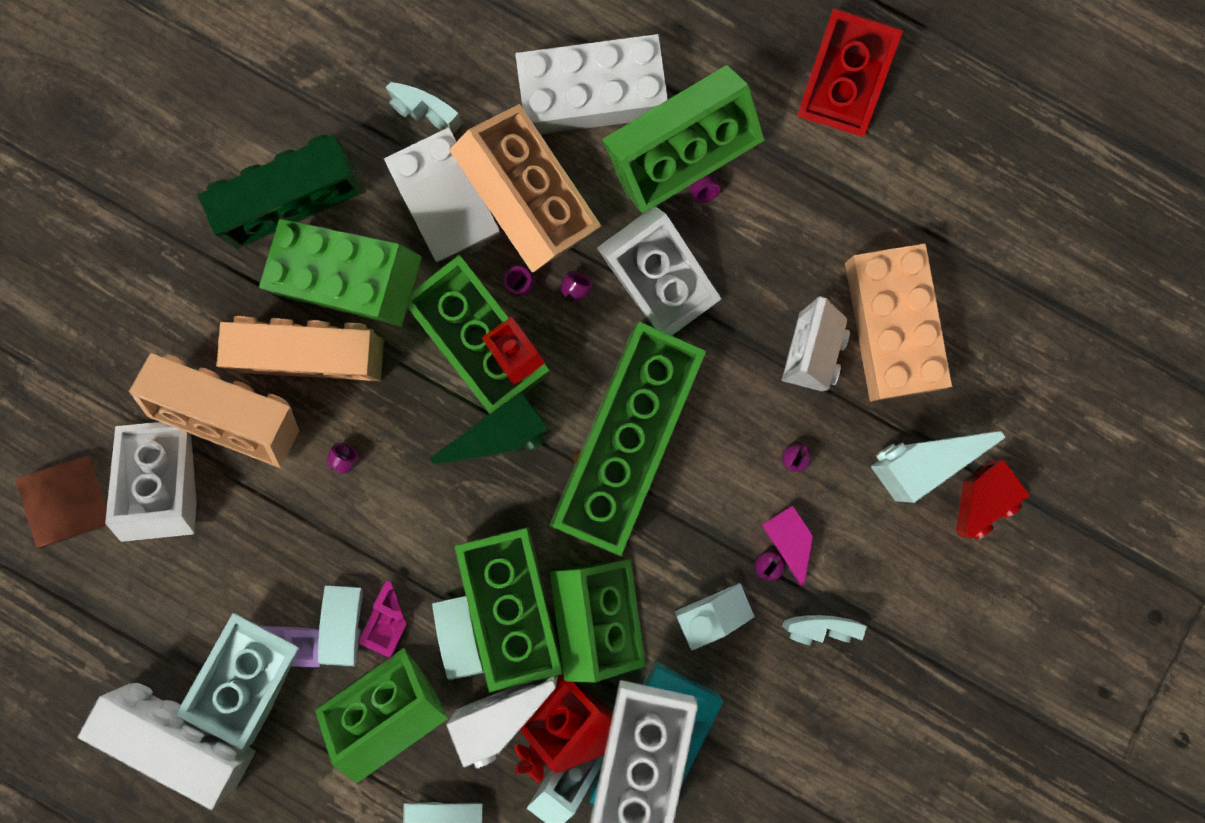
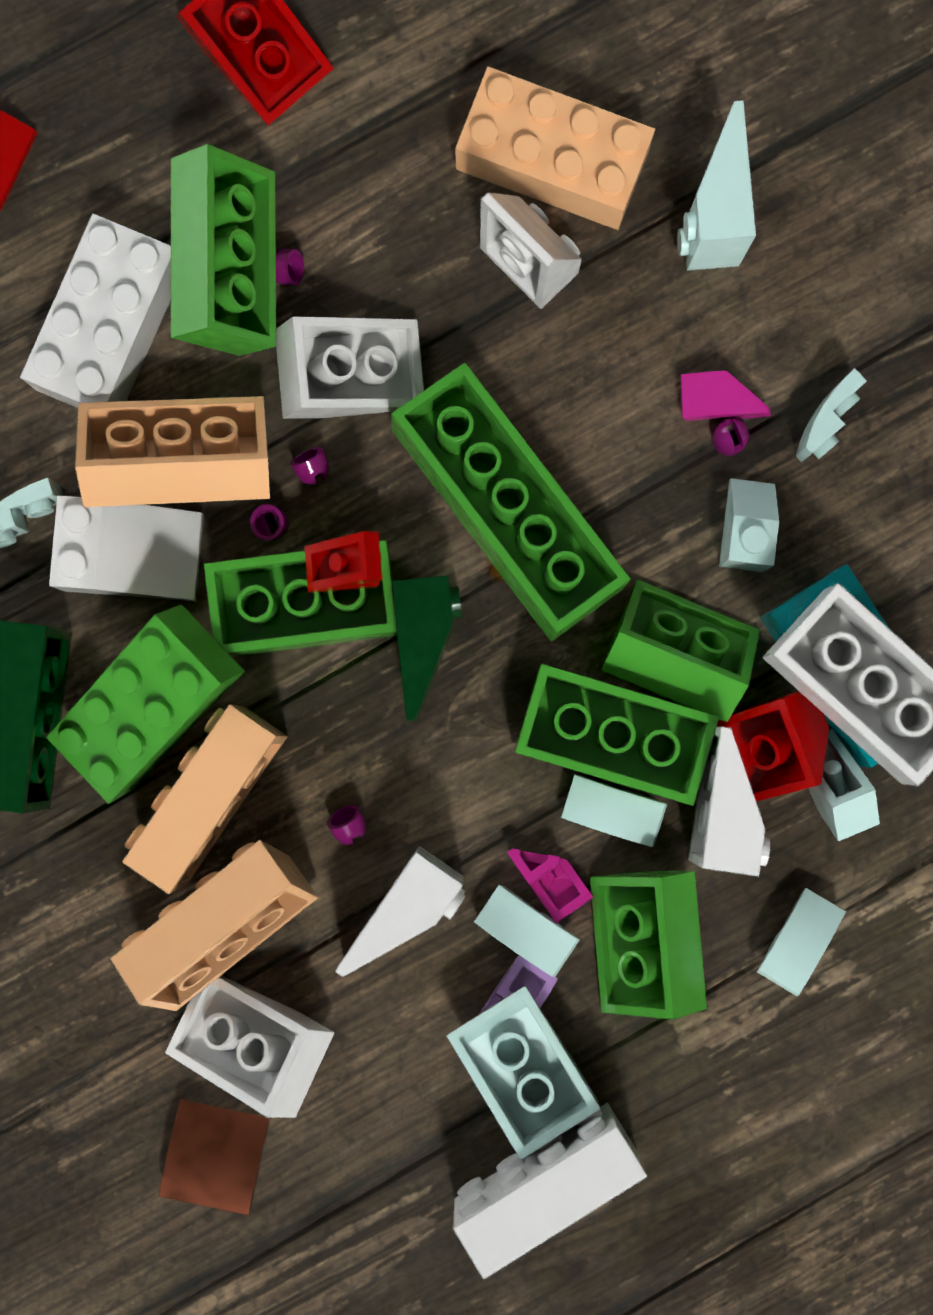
camera: 55 degrees left, 0 degrees up
red plant [514,744,547,783] -> none
magenta hinge [782,444,812,472] -> none
red slope [956,460,1030,539] -> none
none -> white slope [335,846,465,977]

